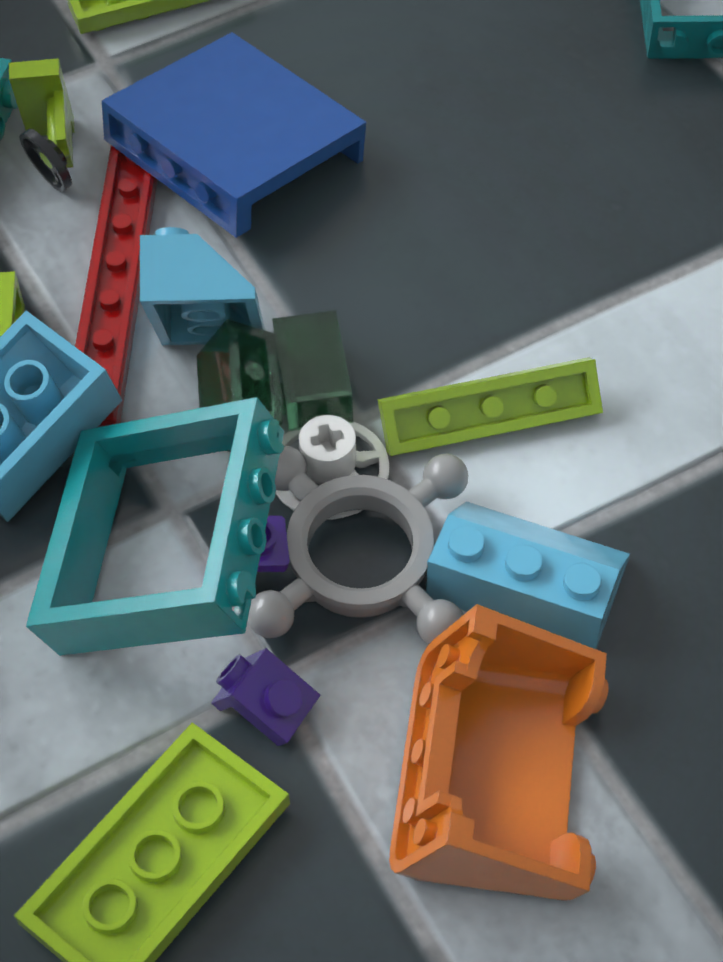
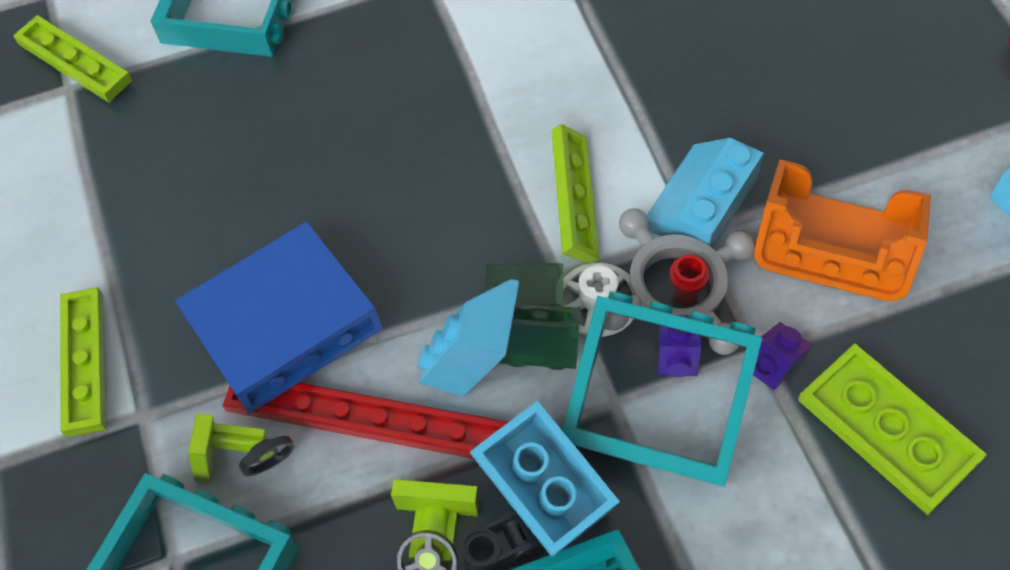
camera: 75 degrees left, 5 degrees up
none -> red cone [670,254,709,305]

